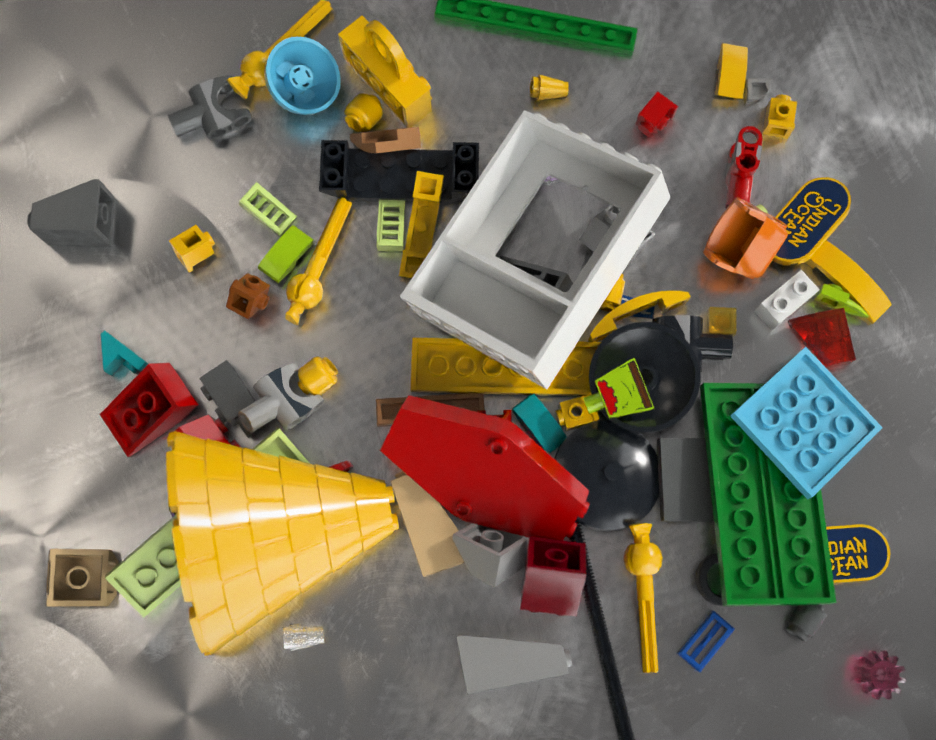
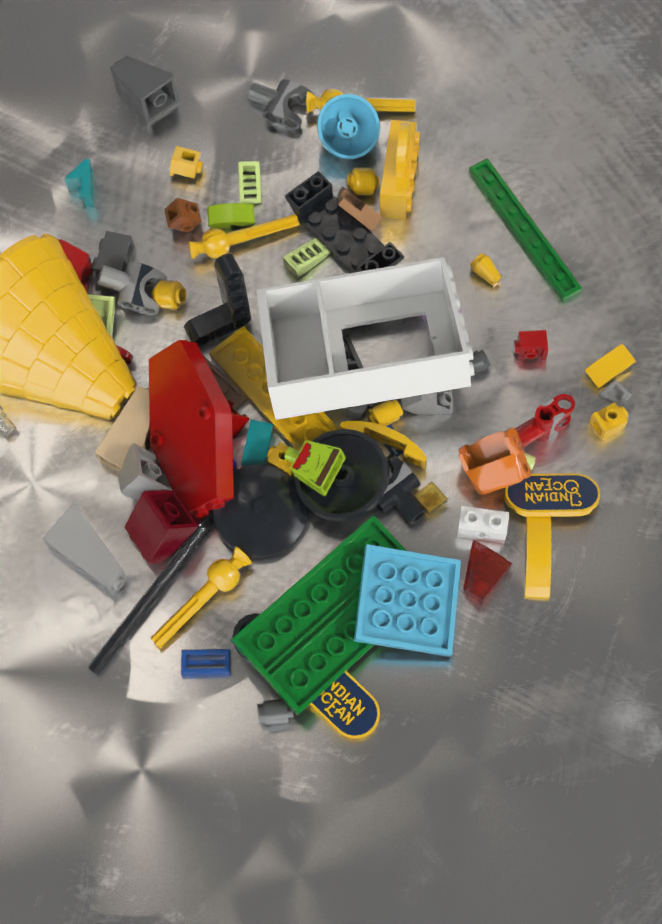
camera: 50 degrees right, 10 degrees down
red slope [99,362,198,457] -> none
yellow slope [399,171,444,278] -> none
dark grey tile [657,438,714,522] -> none
lime plate [814,284,869,318] -> none
clear pink gear [854,650,906,700] -> none
none -> black beam [184,253,251,347]

